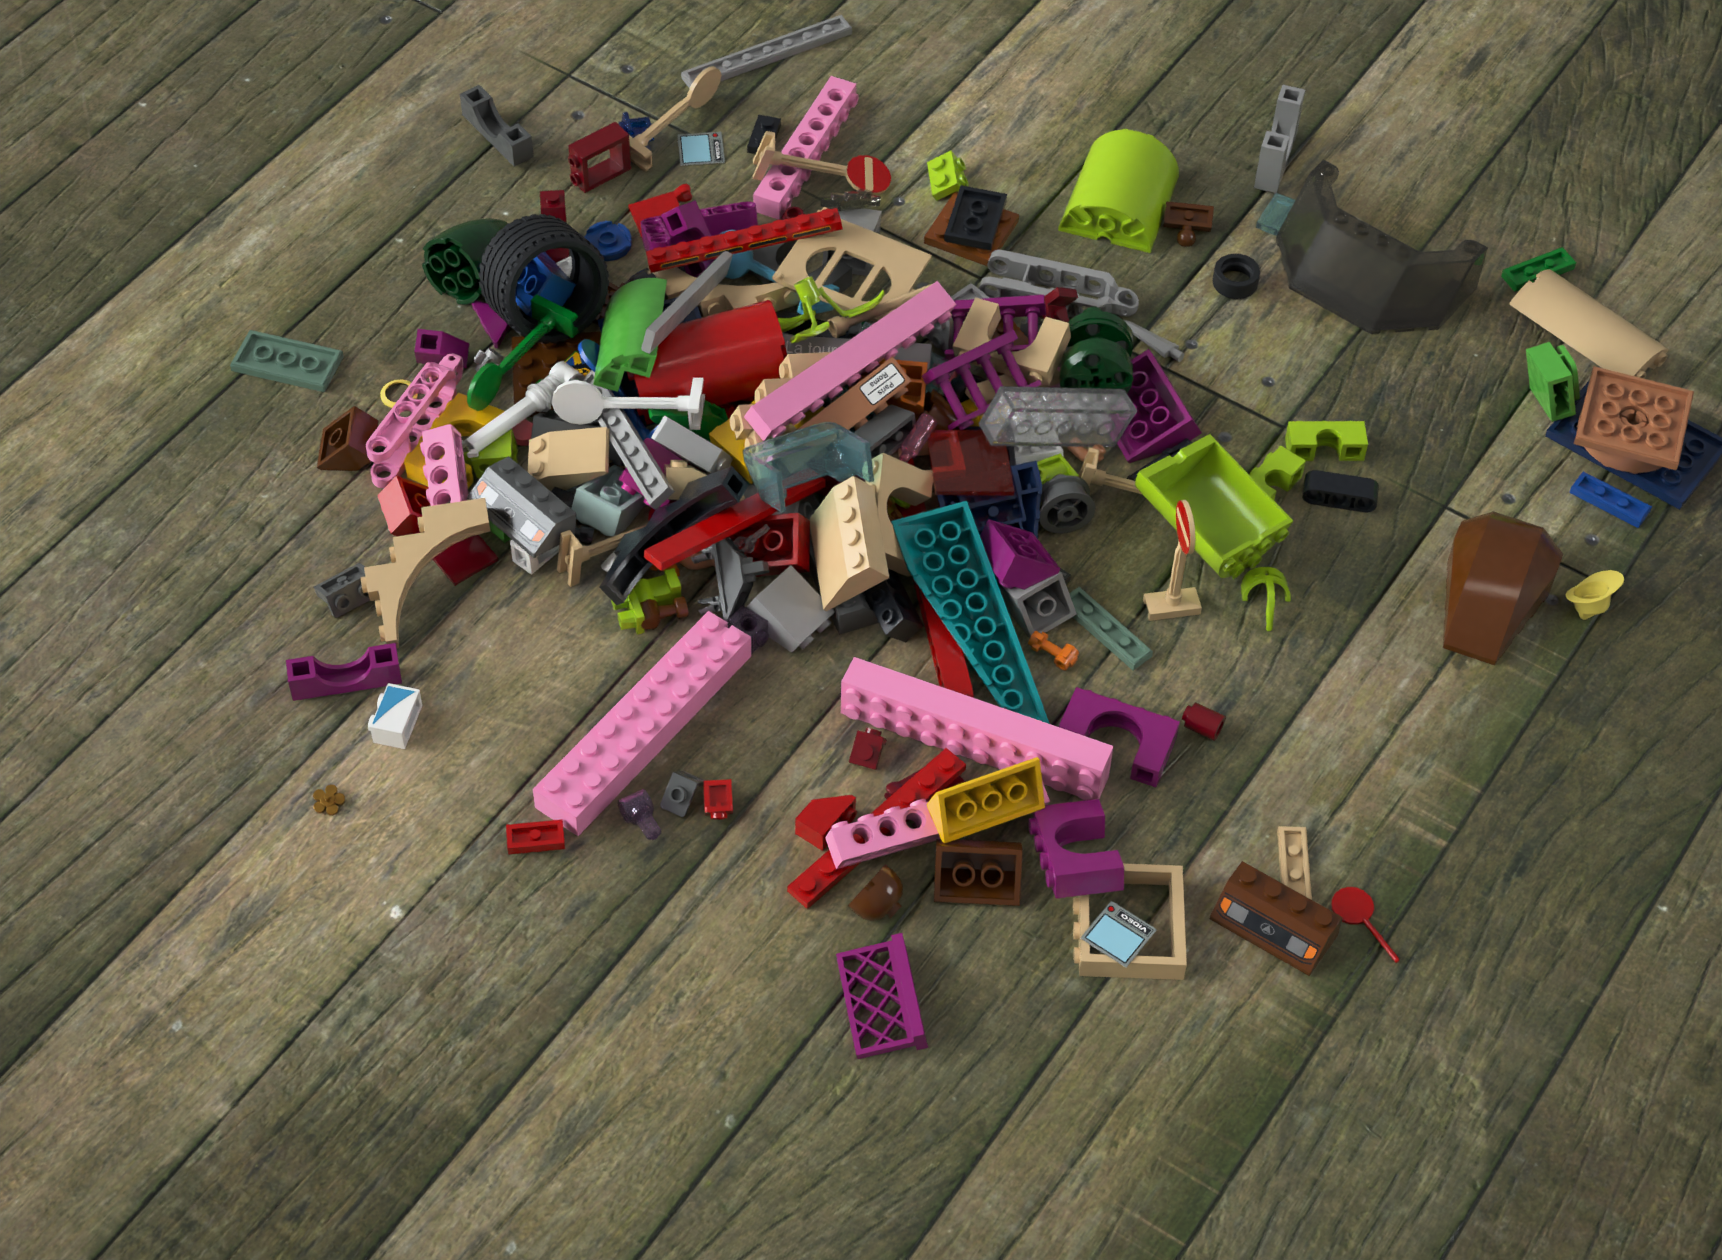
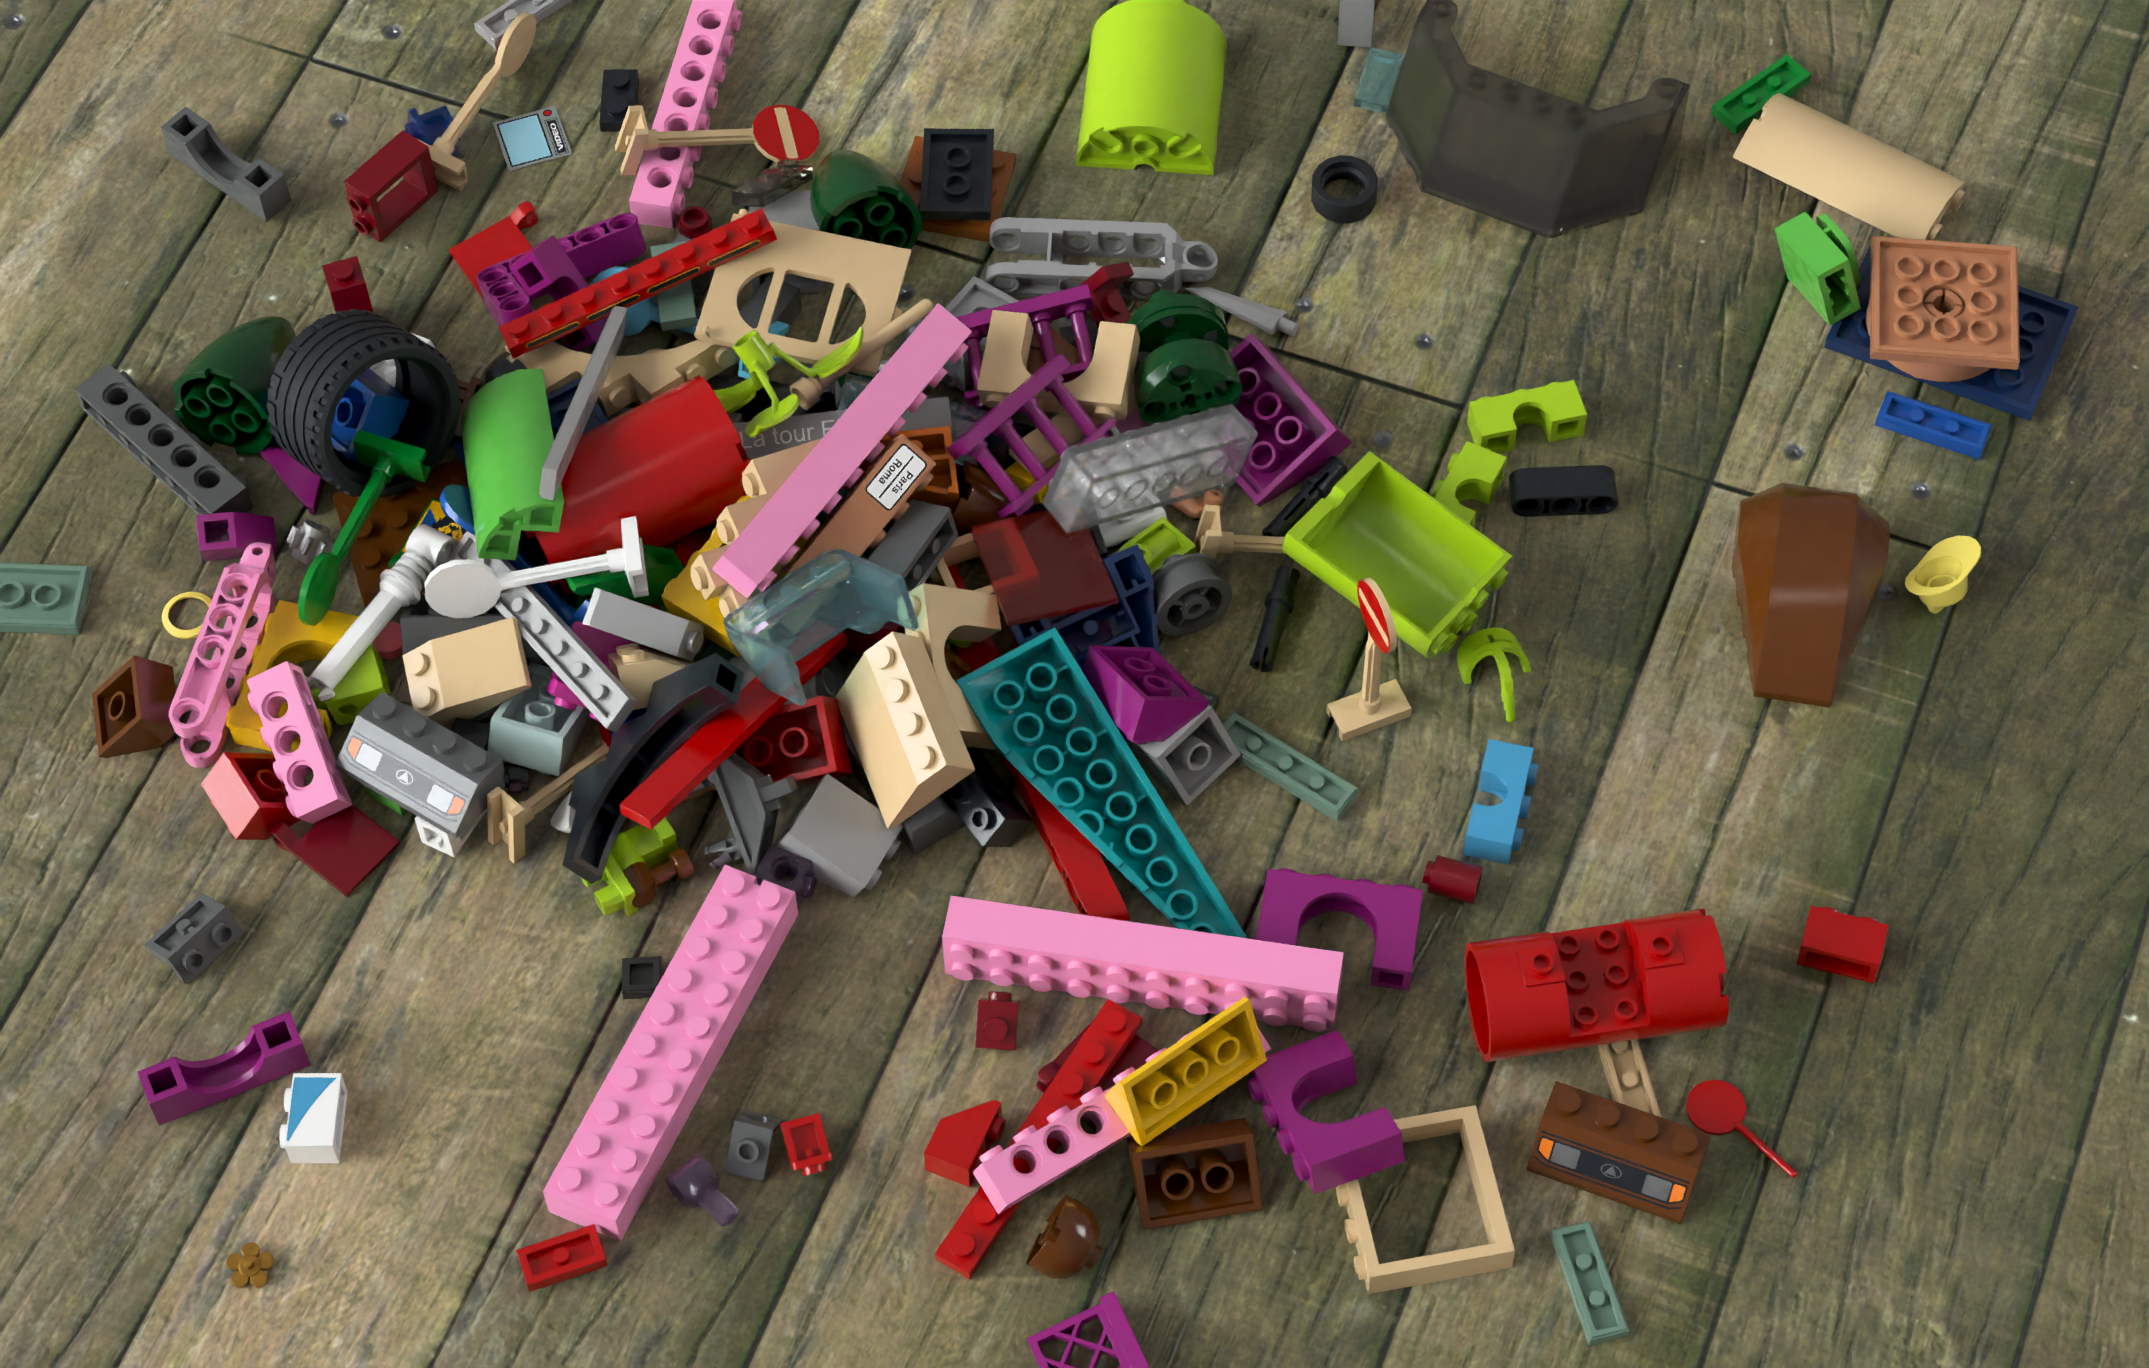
camera: 10 degrees left, 5 degrees up
tan arch [361,498,490,648] -> none
blue tile [584,221,632,261] -> none
clear hand [734,524,770,554] -> none
clear pink cylinder [899,413,937,463] -> none
lime bracket [927,150,969,201] -> none
orange bar [1028,631,1079,671] -> none
sticker [1081,901,1157,967] -> none
reddish brown plate [1163,201,1214,247] -> none
none -> dark grey brick [75,363,253,515]
none -> pearl dark grey tile [622,956,663,999]
none -> sand green tile [650,241,697,331]
none -> dark green cylinder [810,150,923,257]
none -> black pin [1250,566,1300,672]
none -> dark azure arch [1463,739,1539,865]
none -> red cylinder [1465,908,1729,1062]
none -> sand green tile [1550,1221,1630,1346]
none -> red brick [1796,906,1889,984]

